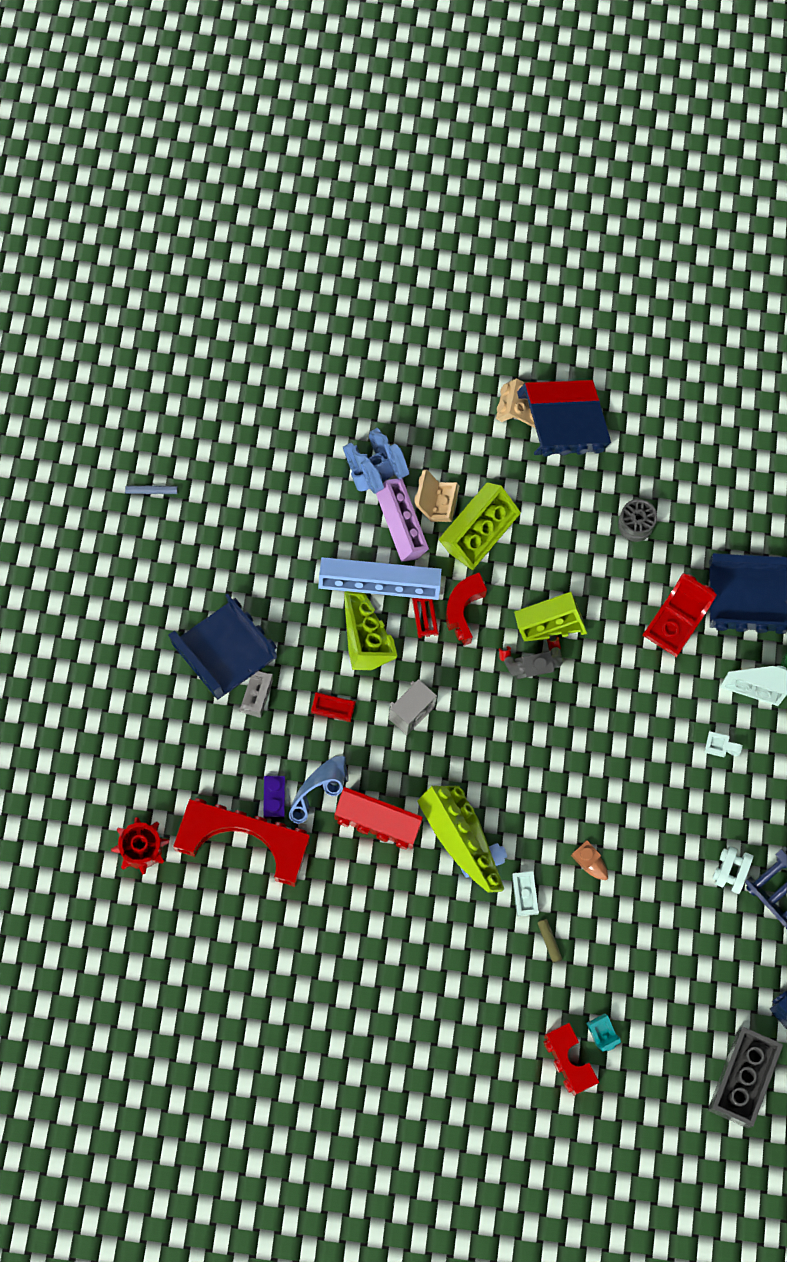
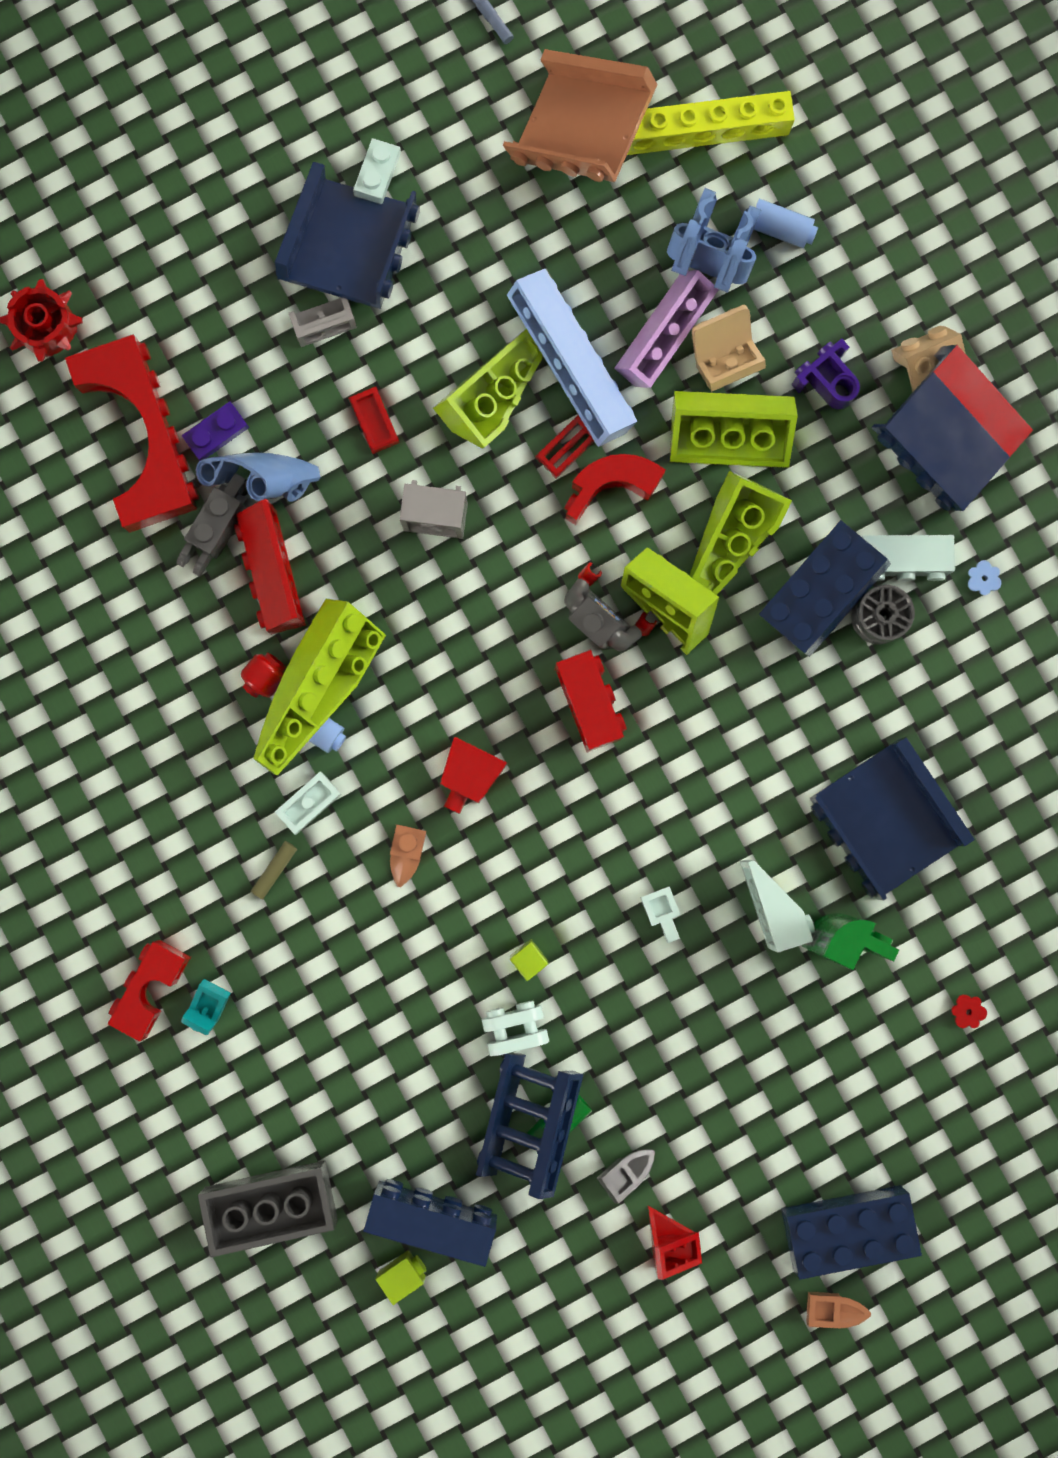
camera: 55 degrees right, 15 degrees up
red bracket [642,573,717,658] -> none
none -> dark grey hinge [176,473,247,576]
none -> red head [241,652,286,698]
none -> light aqua plate [353,138,401,204]
none -> red torso [440,737,507,814]
none -> nougat panel [503,49,658,182]
none -> lime piece [509,939,549,981]
none -> red brick [555,650,627,753]
none -> neon yellow brick [627,91,795,155]
none -> lime wedge [689,471,792,595]
none -> light blue brick [754,198,818,249]
none -> dark blue brick [759,520,891,657]
none -> dark purple pin [791,338,860,409]
none -> light aqua brick [862,535,955,581]
none -> light blue plant [968,560,1001,595]

